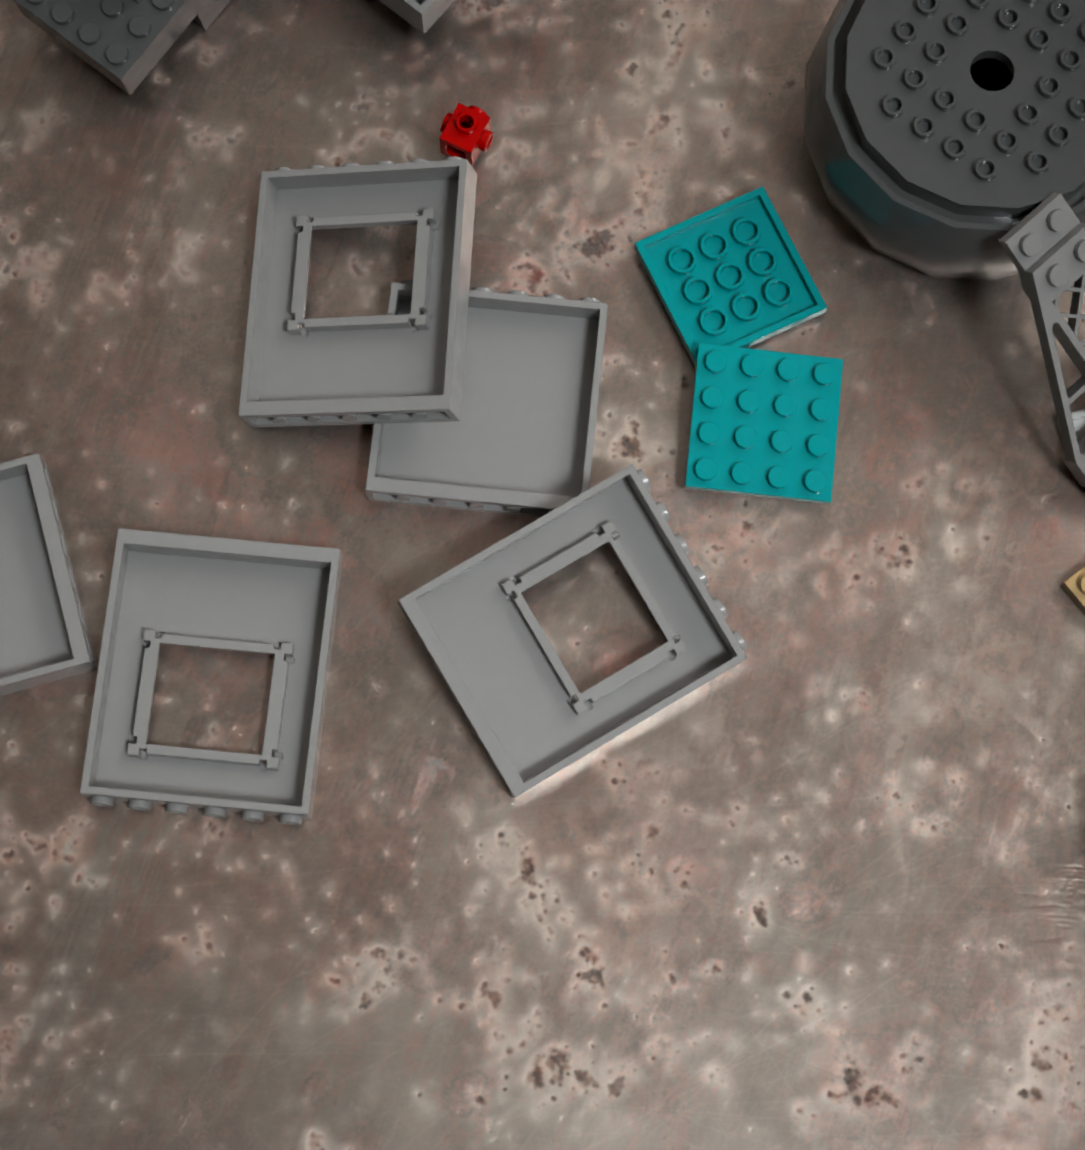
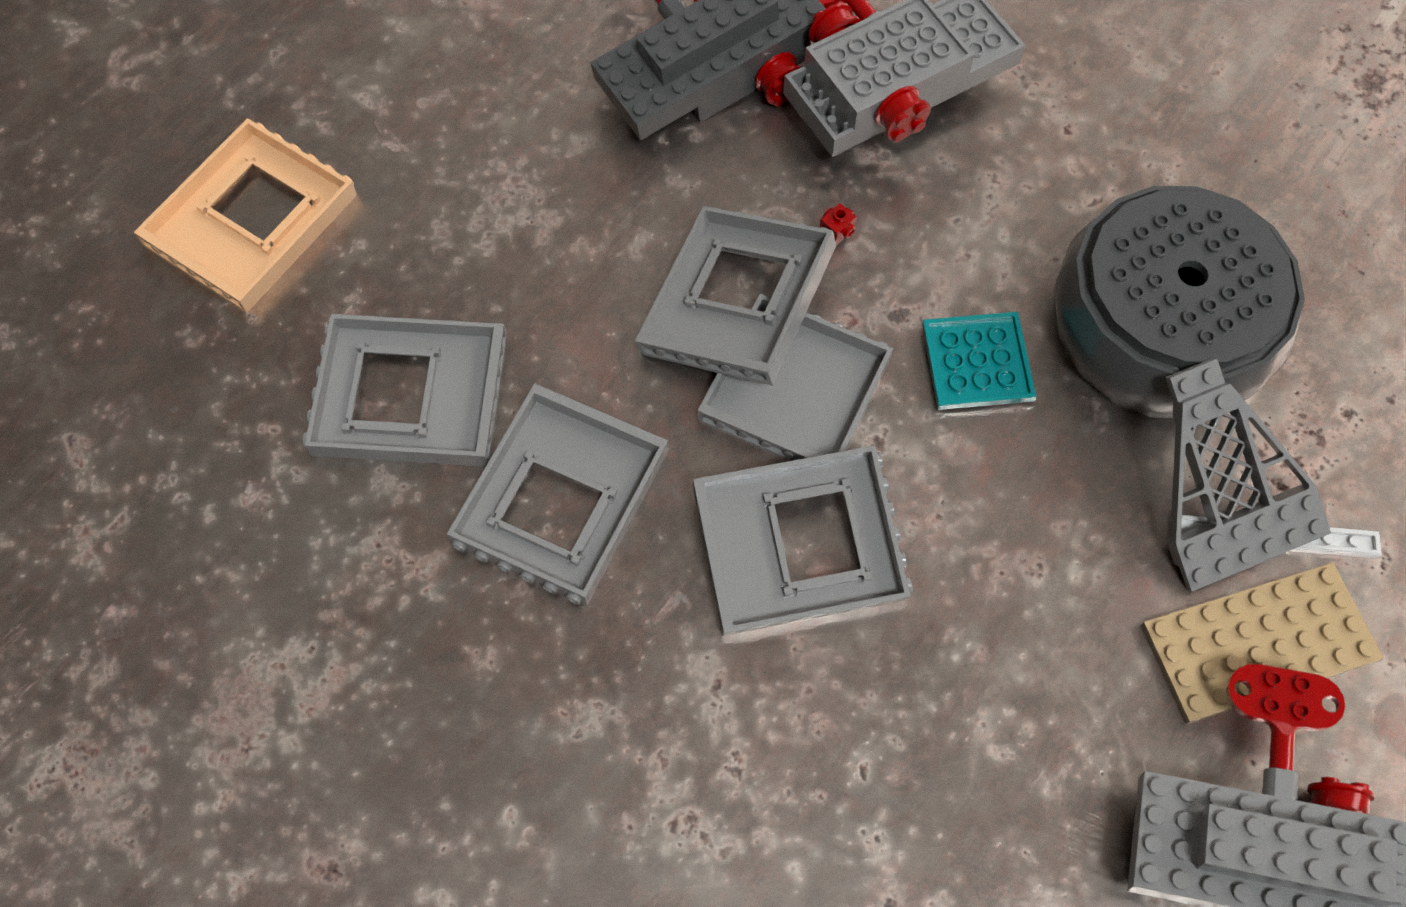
camera: 20 degrees right, 10 degrees down
teal plate [684,343,843,505] -> none

